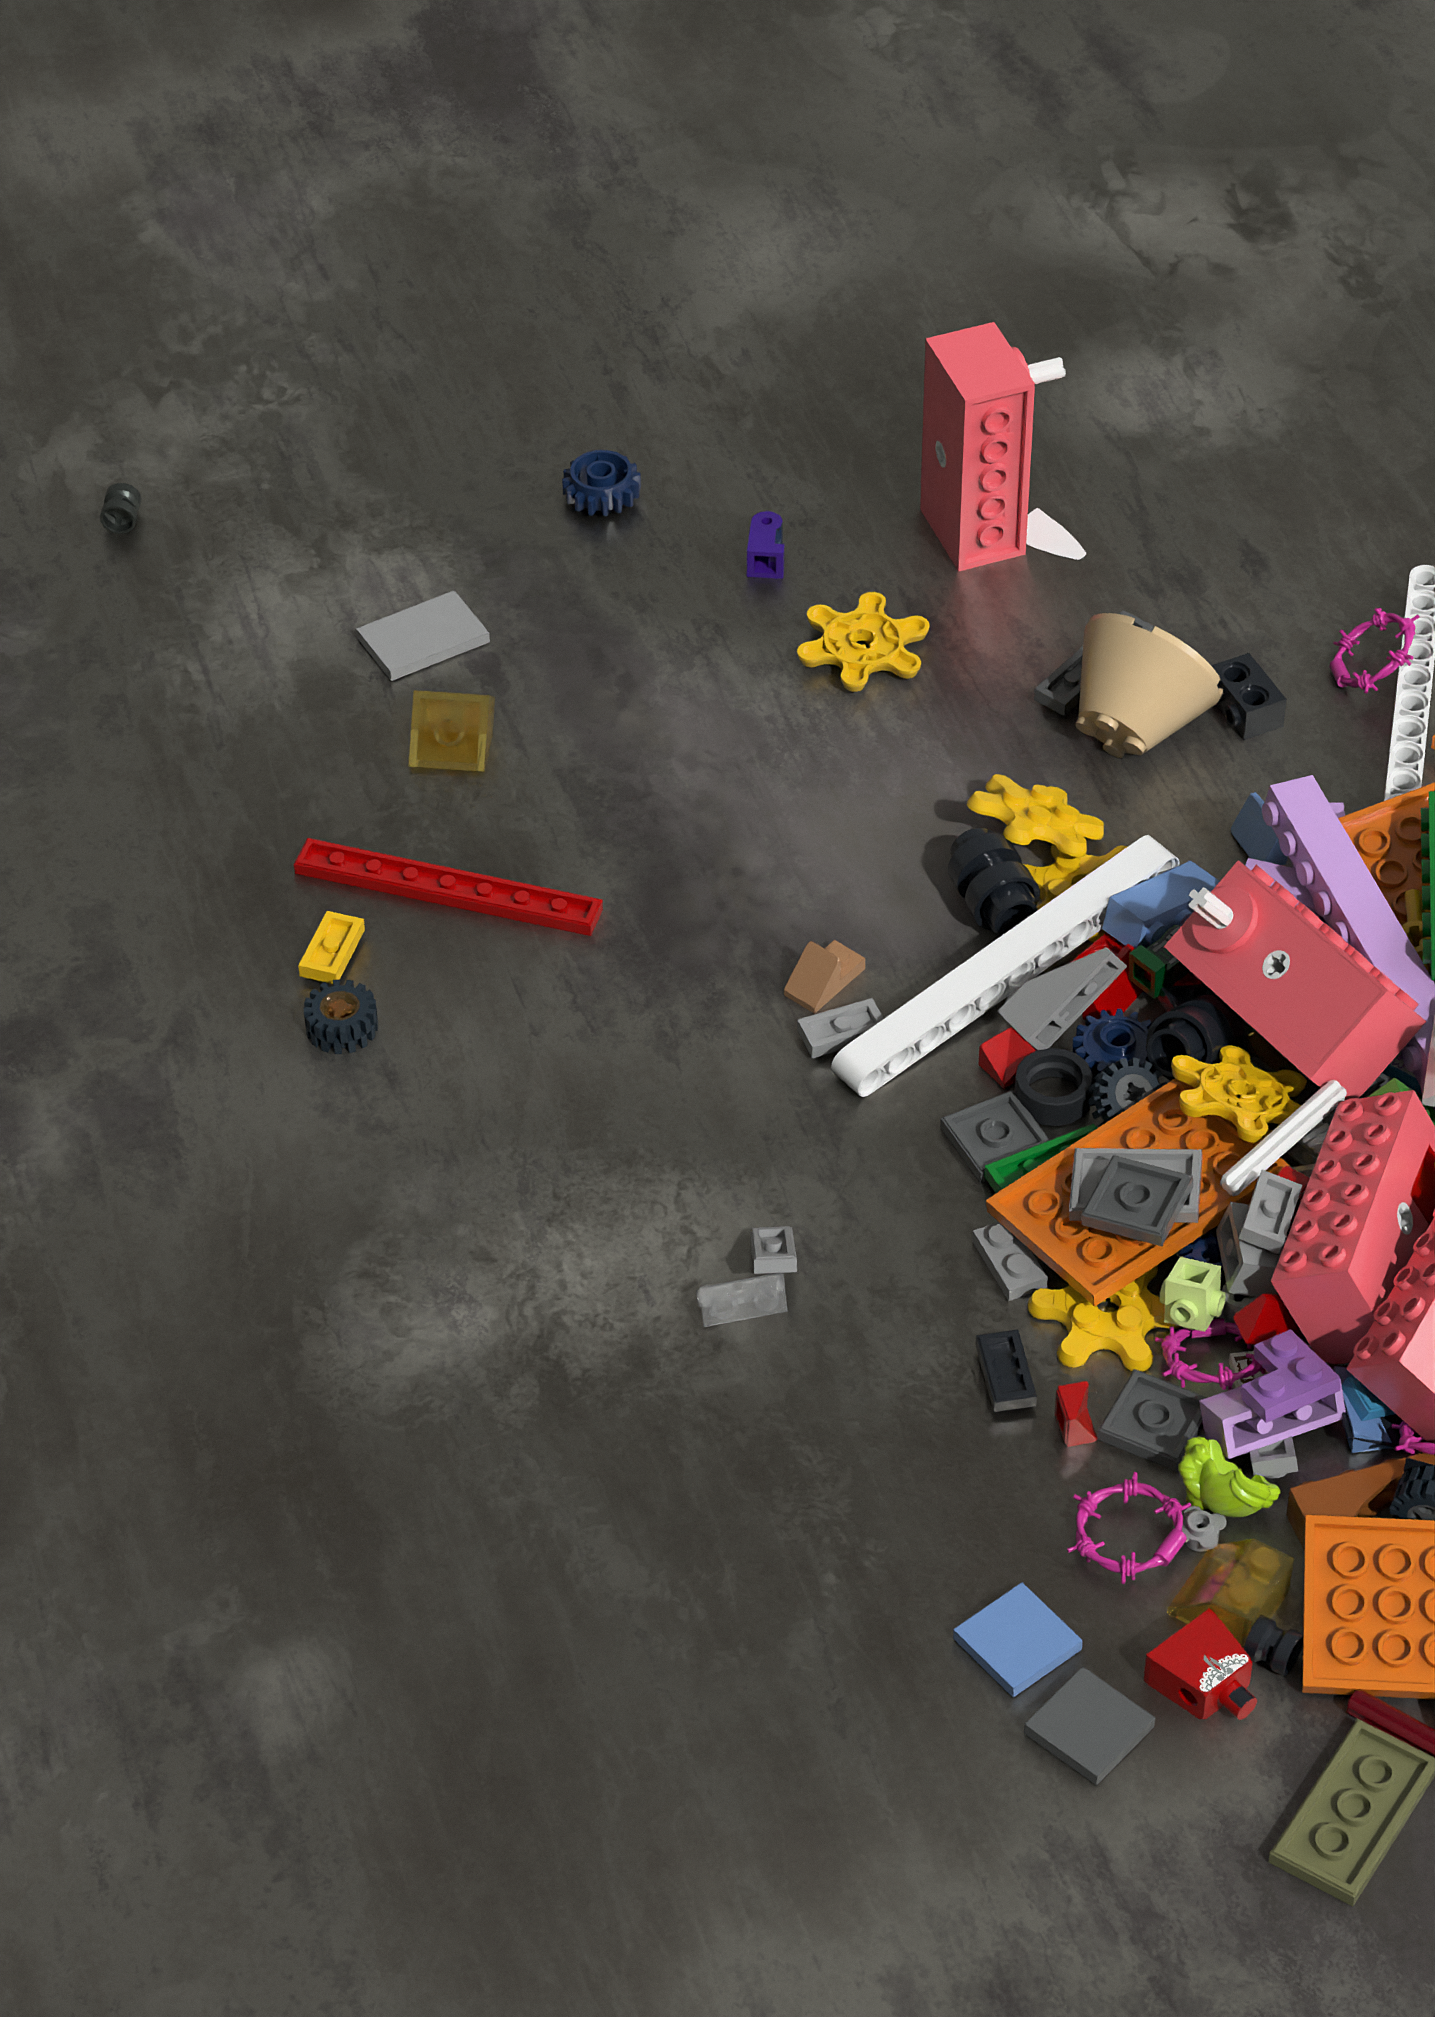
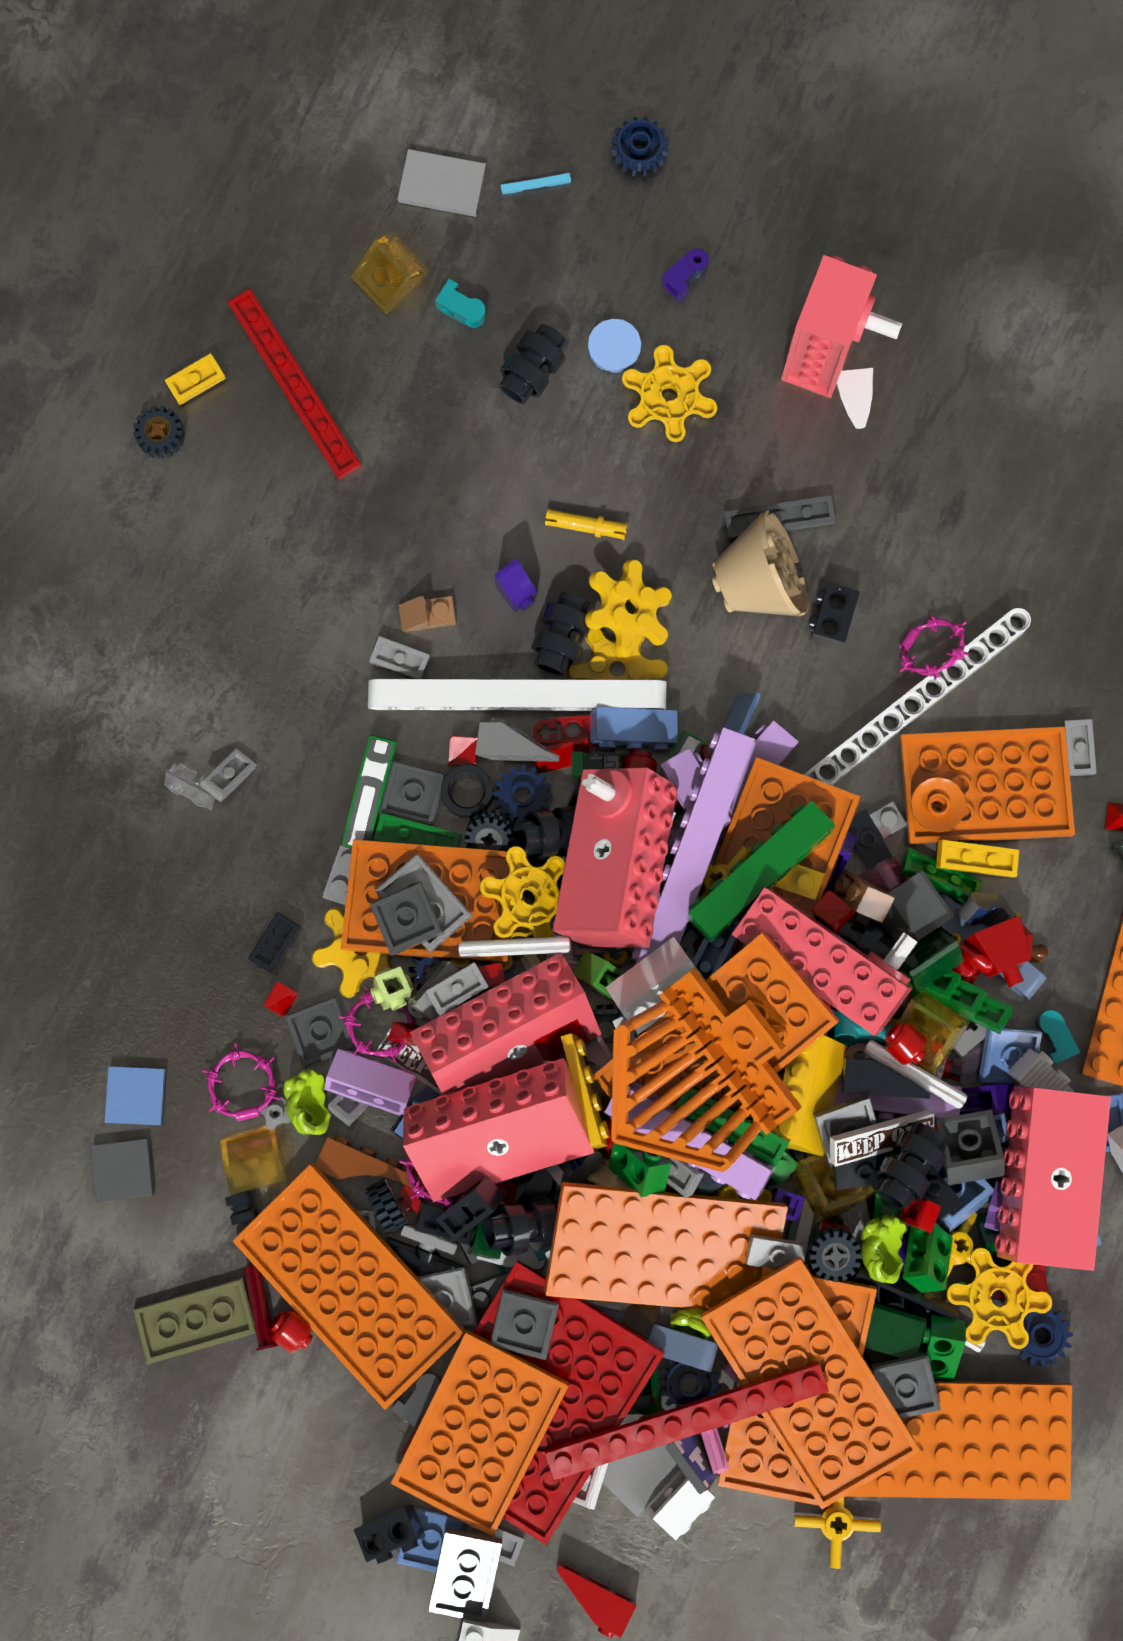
camera: 40 degrees right, 35 degrees up
red torso [1143,1608,1257,1720] -> none
medium lavender plate [1241,1329,1340,1423] -> none
none -> slope [342,734,397,848]
none -> teal leg [435,279,486,328]
none -> dark purple slope [494,559,537,613]
none -> black piece [499,324,567,404]
none -> medium azure piece [501,173,571,194]
none -> yellow pin [545,508,628,540]
none -> light blue tile [588,319,641,373]

